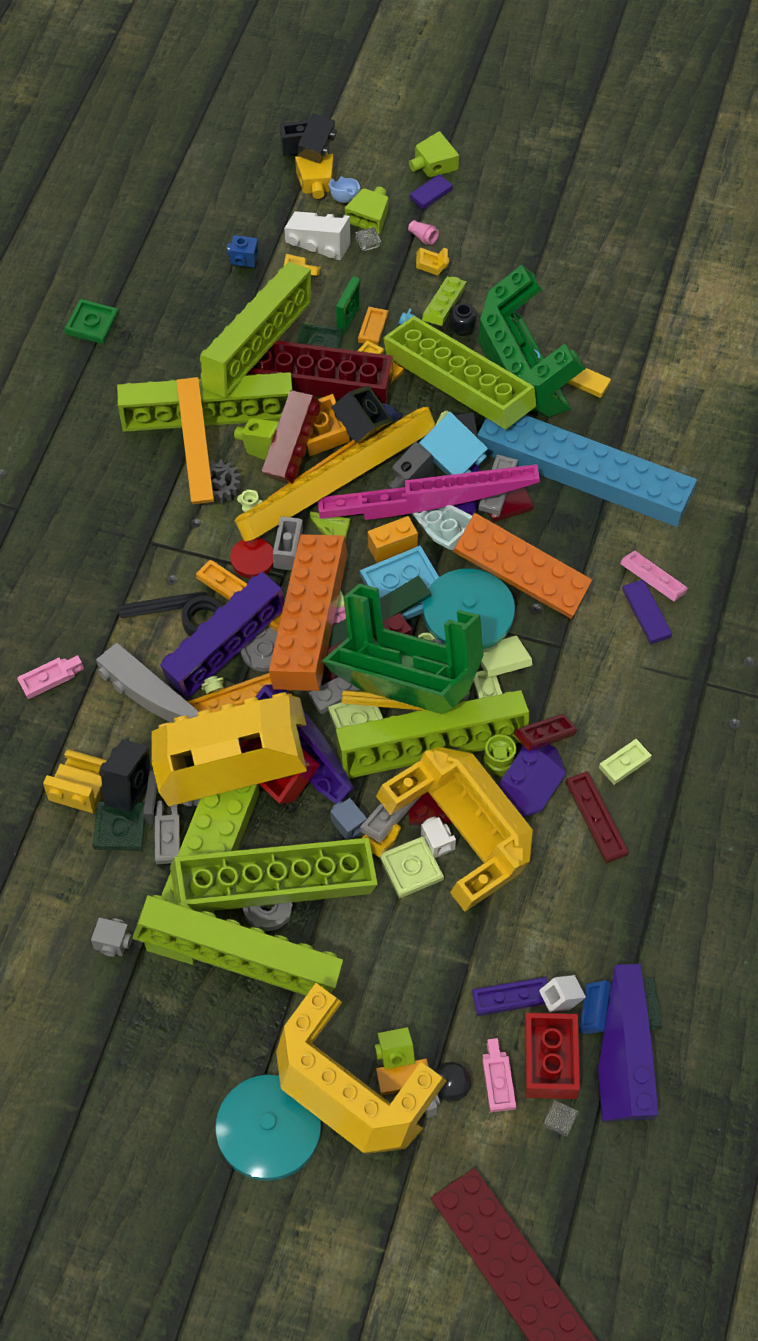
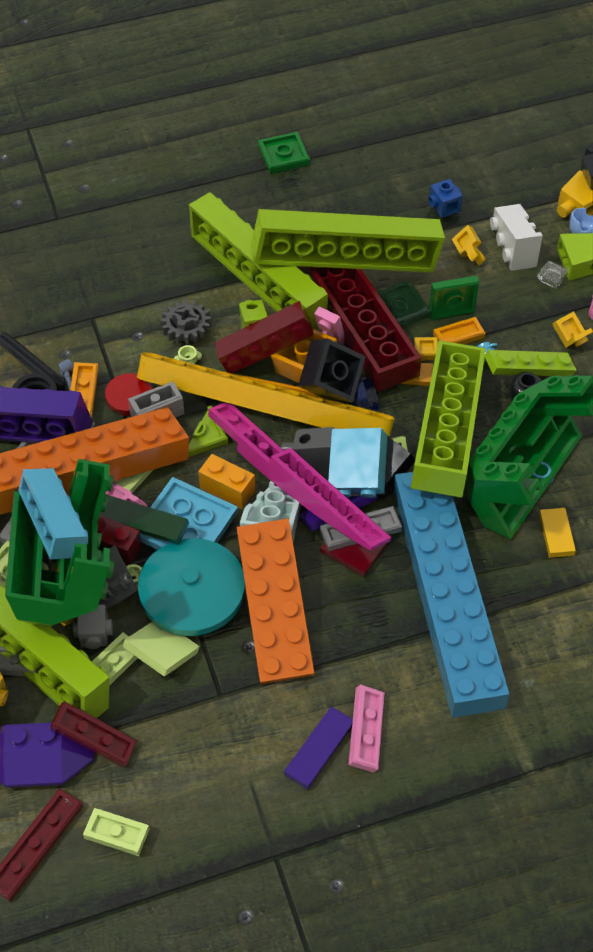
camera: 55 degrees right, 5 degrees down
light orange tile [177,377,214,504] -> none
lime wheel [484,734,516,777] -> none
none -> medium azure brick [18,468,88,560]
none -> sand blue hand [59,359,74,390]
none -> bright pink hinge [314,306,345,345]

